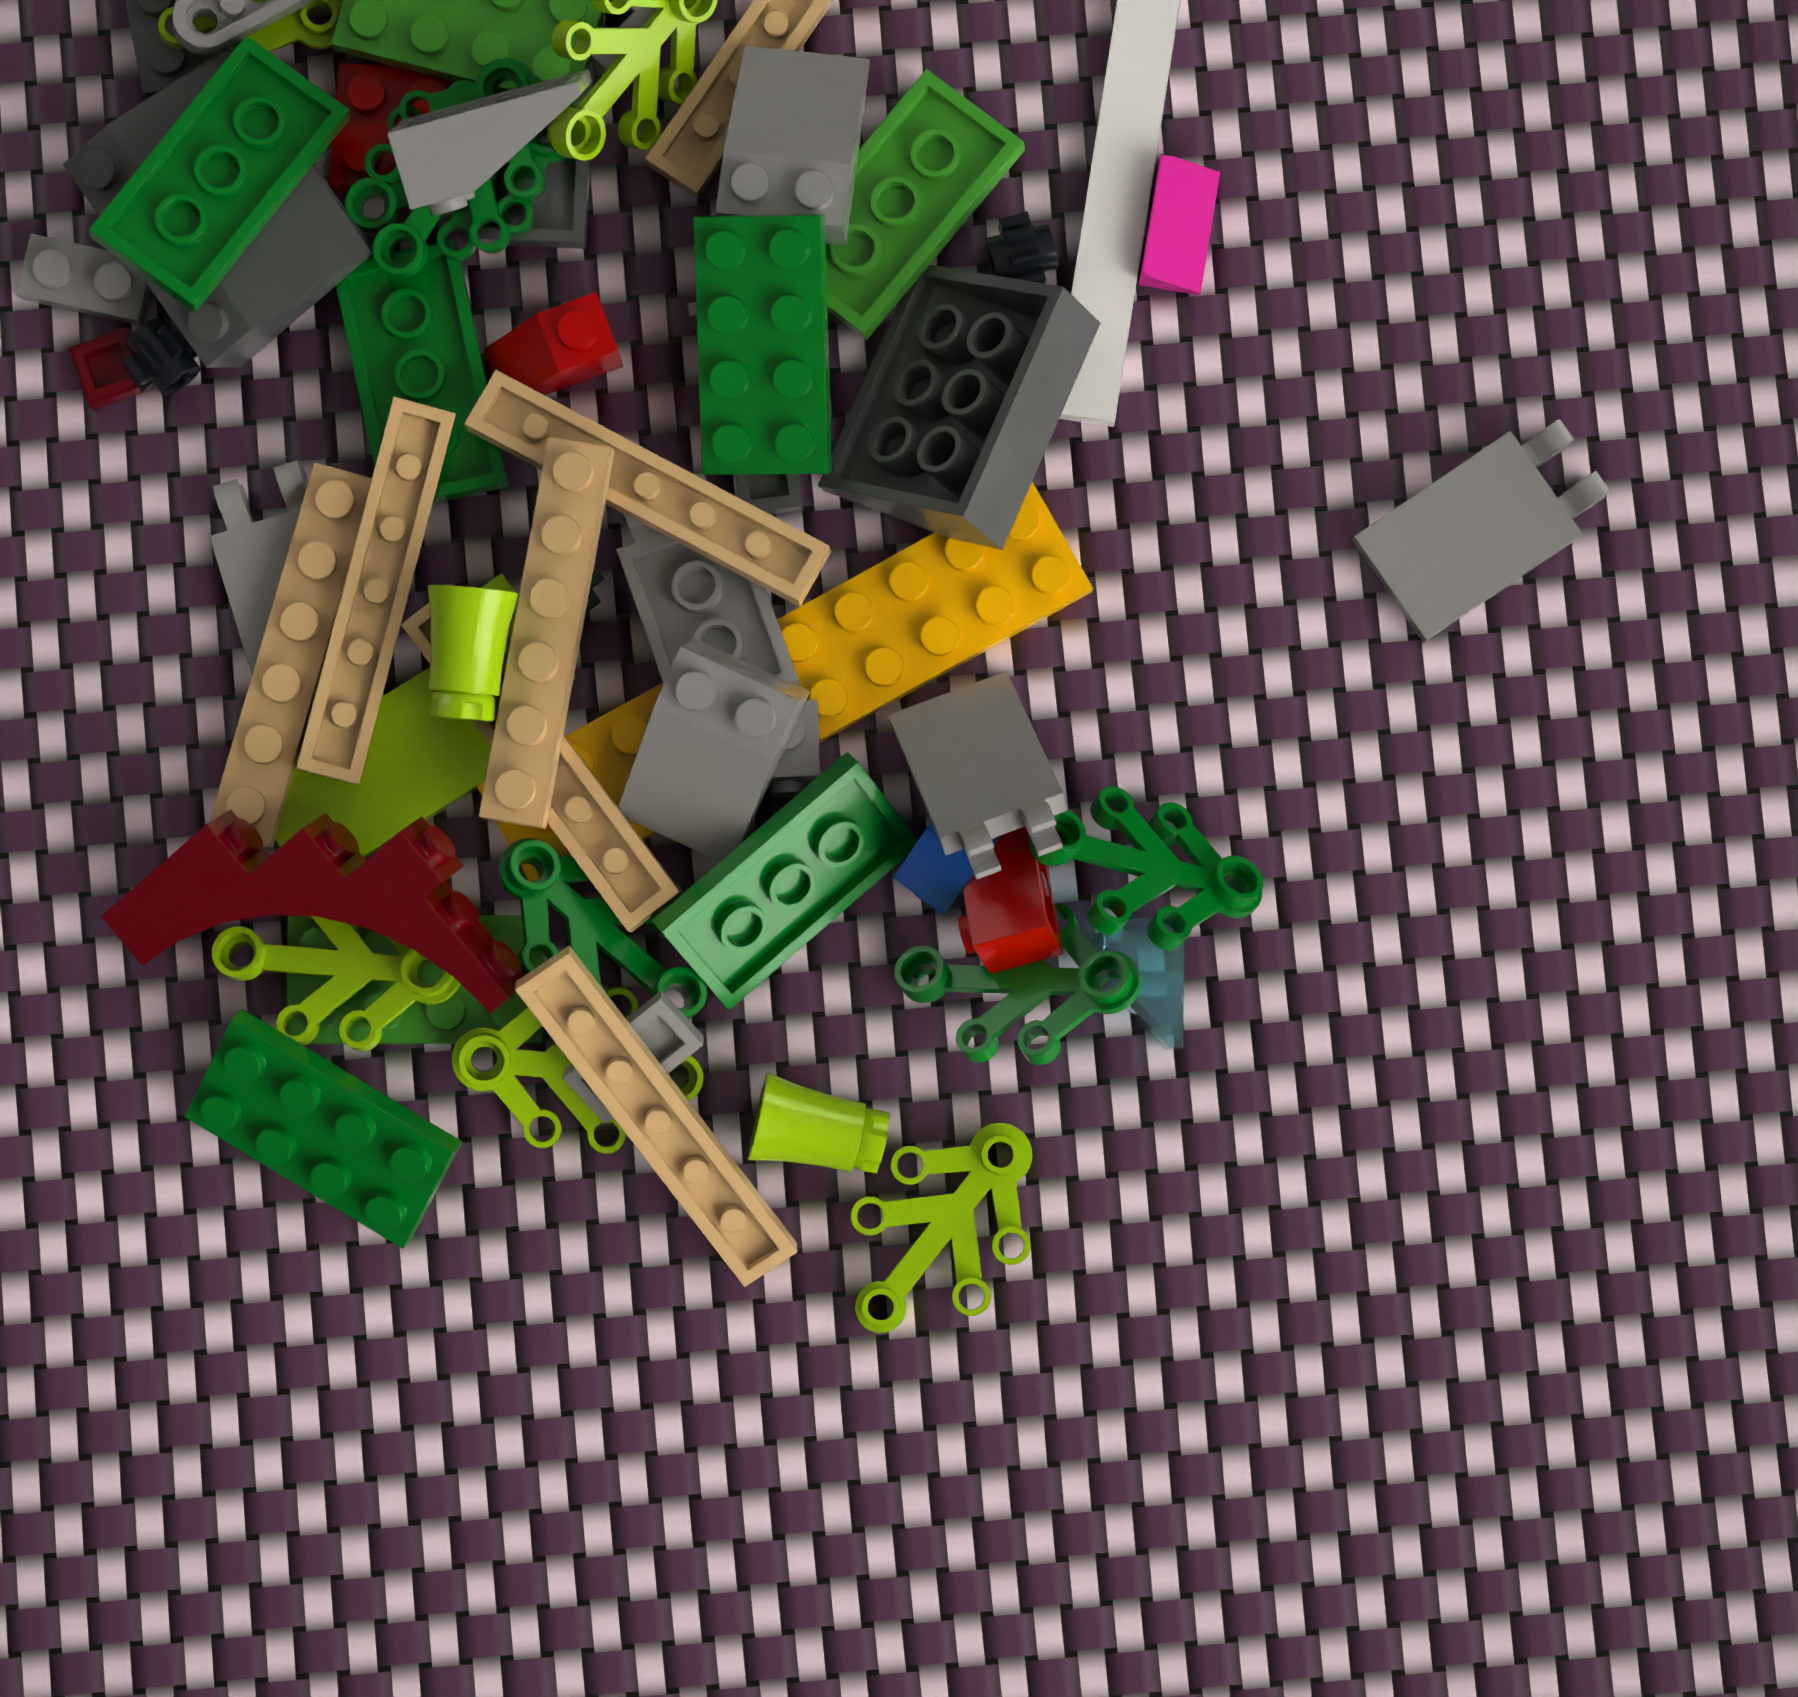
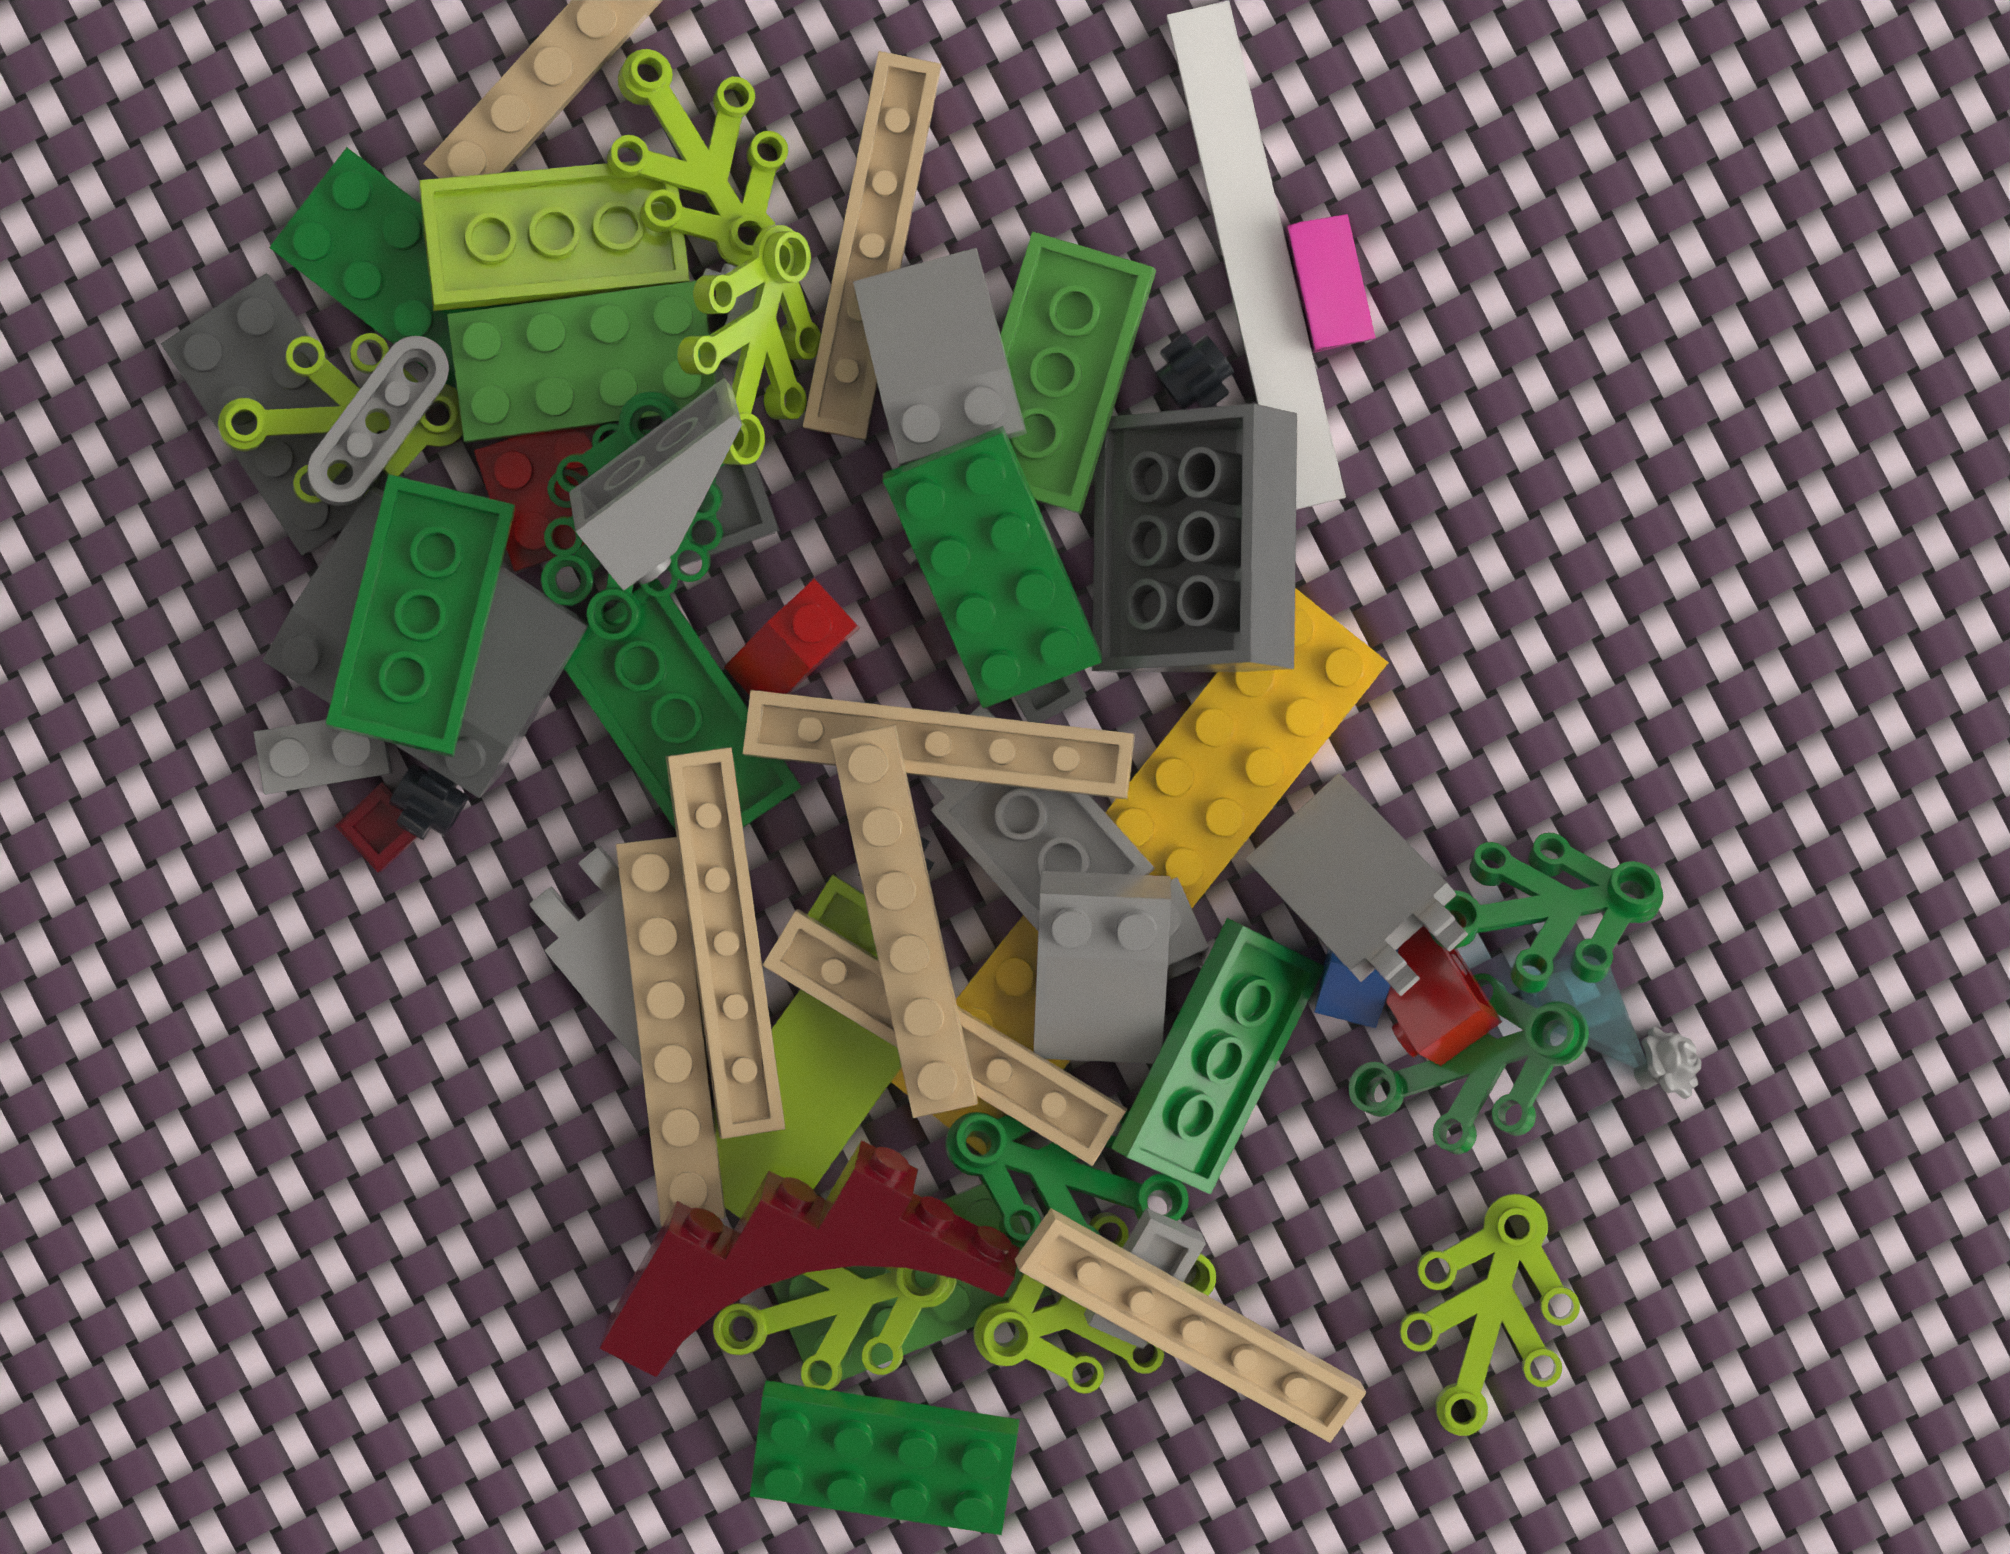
camera: 25 degrees left, 5 degrees up
lime plant [428,585,518,722] -> none
lime plant [748,1072,890,1173] -> none
light grey tile [1352,419,1610,643] -> none
none -> light grey plant [1634,1026,1702,1099]

